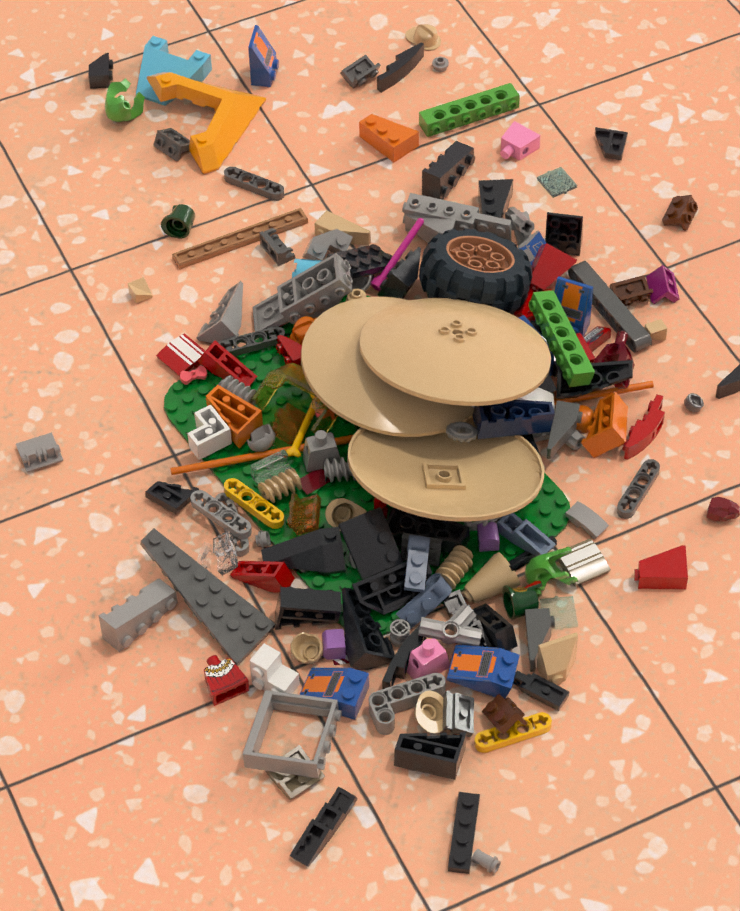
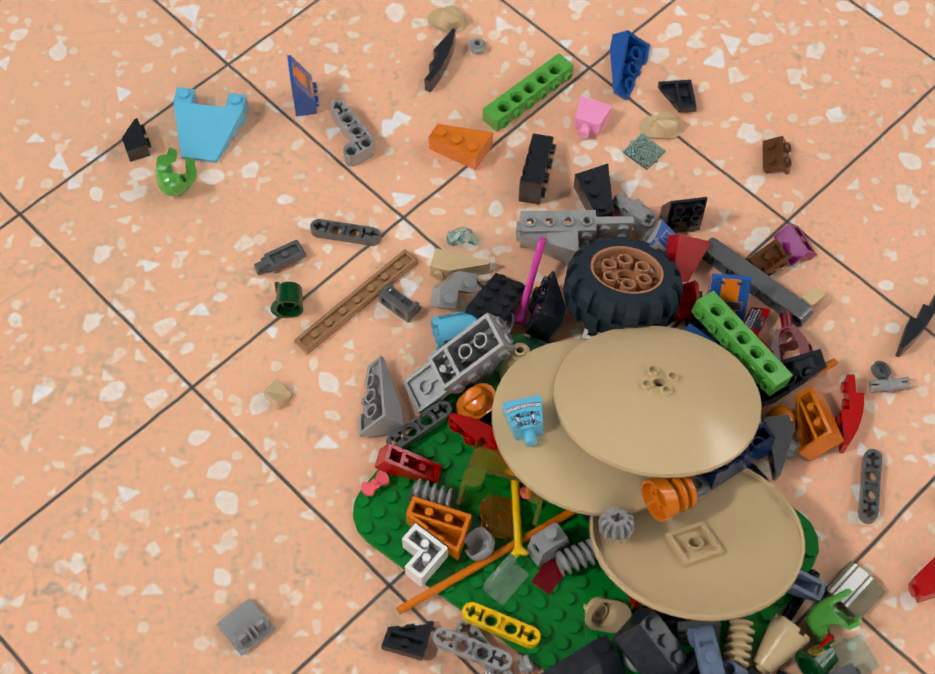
camera: 20 degrees left, 10 degrees up
light orange wedge [147,72,266,174] -> none
dark grey bracket [154,128,190,161] -> none
red slope [156,333,205,377] -> none
tan piece [258,468,302,503] -> none
clear orange bracket [287,493,321,535] -> none
dark grey bracket [340,54,381,88] -> none
light grey slope [565,501,609,539] -> none
none -> dark grey hinge [254,239,306,275]
none -> light grey beam [330,99,375,167]
none -> clear light blue hair [446,227,479,246]
none -> medium azure torso [502,395,544,447]
none -> light grey gear [598,506,635,543]
none -> blue wedge [610,30,650,100]
none -> tan piece [639,111,682,139]
none -> orange wheel [641,476,697,522]
none -> light grey pin [868,377,911,393]

